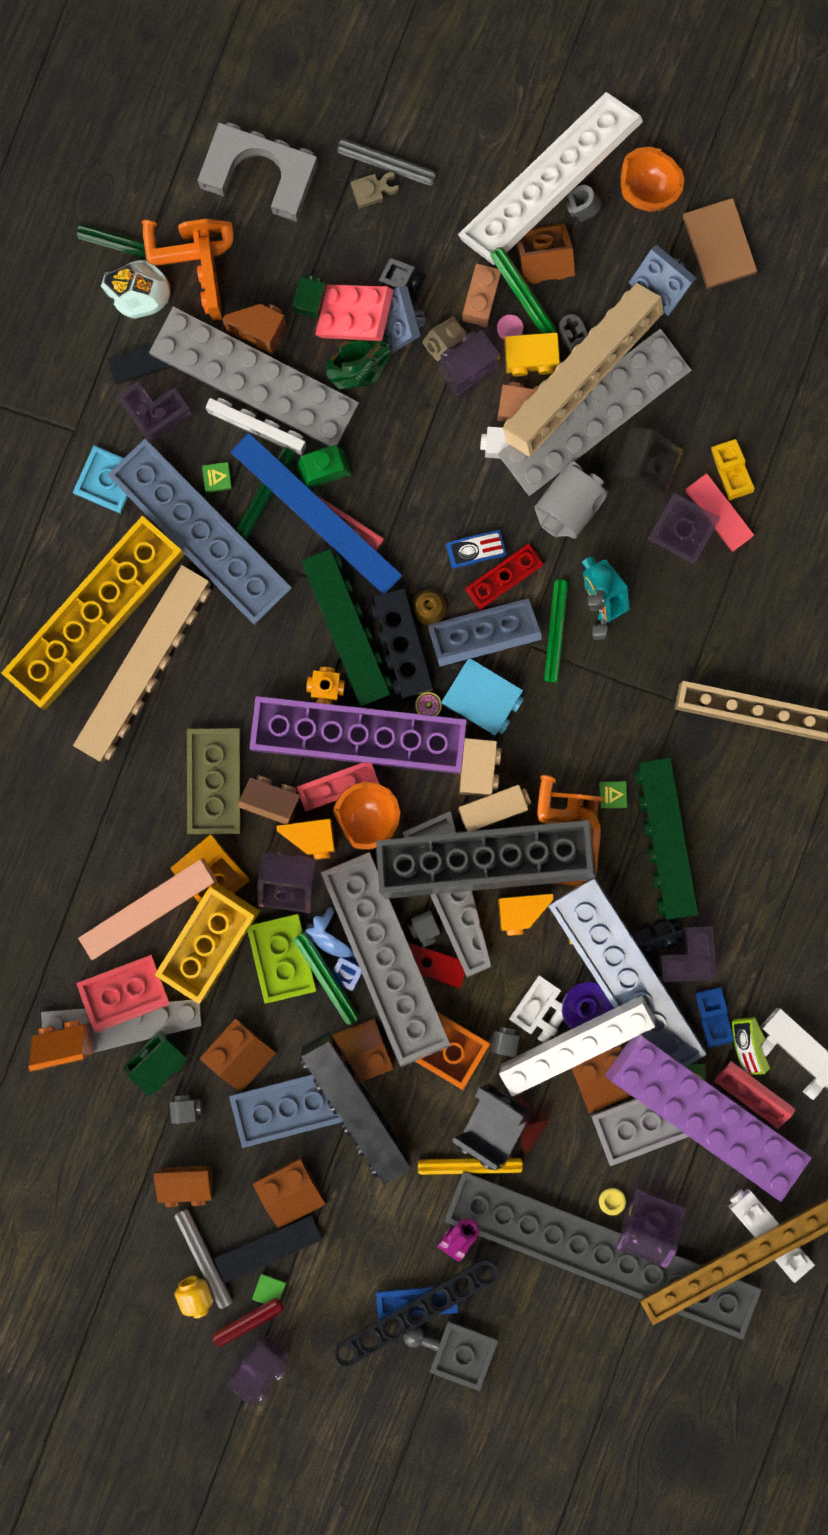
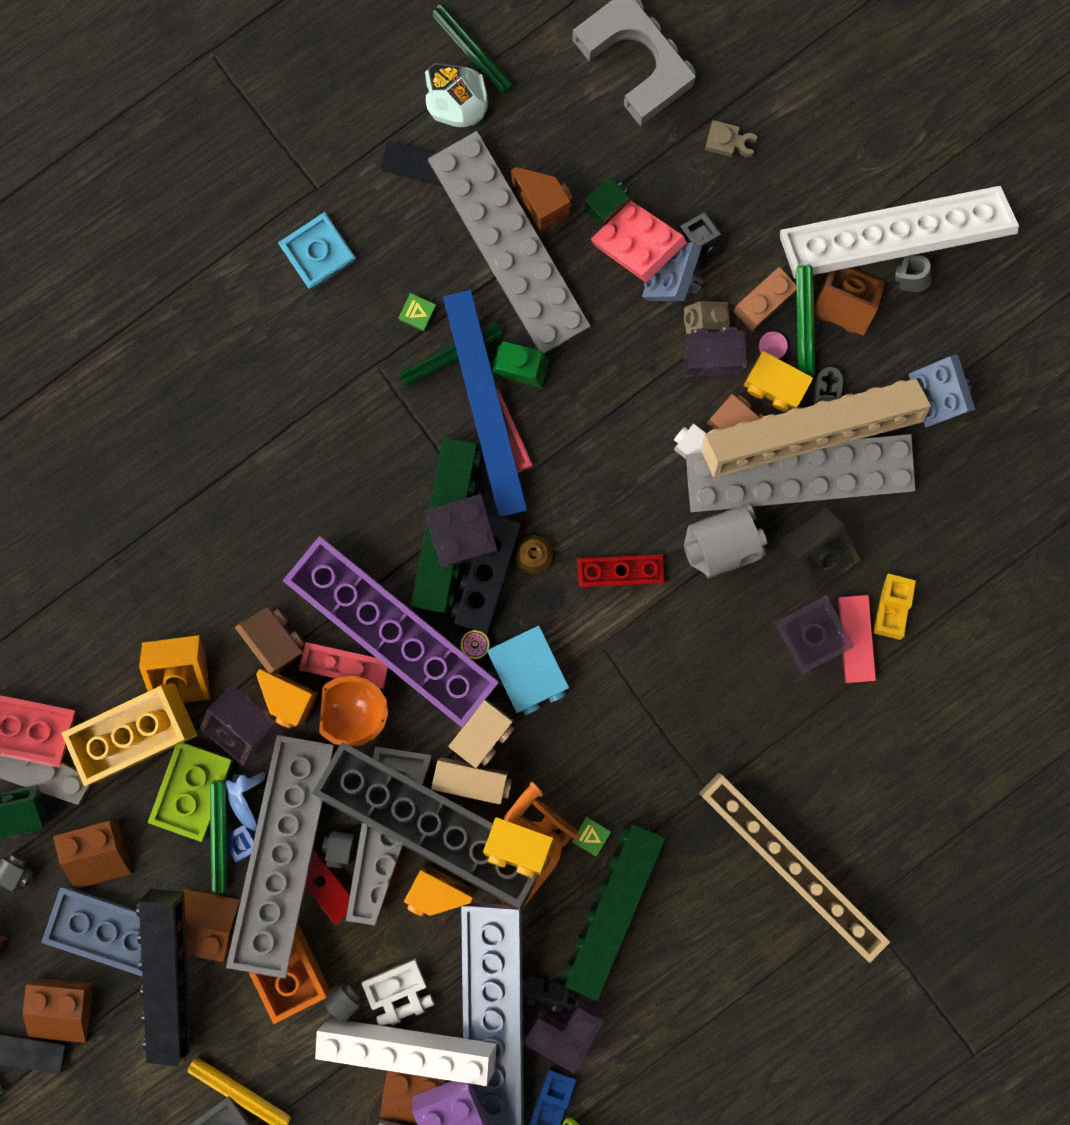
camera: 30 degrees right, 0 degrees up
yellow brick [1,516,185,710] -> none
tan brick [73,565,212,763] -> none
tile [78,858,218,960] -> none
sand blue plate [107,439,292,625] -> none
clear purple brick [116,381,192,444] -> none
orange plate [142,219,234,321] -> none
olive plate [187,728,241,834] -> none
white plate [206,398,306,455] -> none
light orange brick [306,667,345,705] -> none
dark green helmet [326,336,391,389] -> none
dark grey axle [337,138,436,186] -> none
sand blue plate [428,598,542,666] -> none
slope [446,530,506,569] -> none
panel [452,1084,533,1170] -> none
clear red slope [513,1096,549,1153] -> none
green axle [544,579,568,683] -> none
dark purple dish [562,982,612,1030] -> none
teal torso [580,557,630,640] -> none
orange cylinder [621,147,684,212] -> none
medium nougat tile [683,198,757,289] -> none
none -> clear purple brick [424,494,498,569]
none -> yellow brick [483,818,554,878]

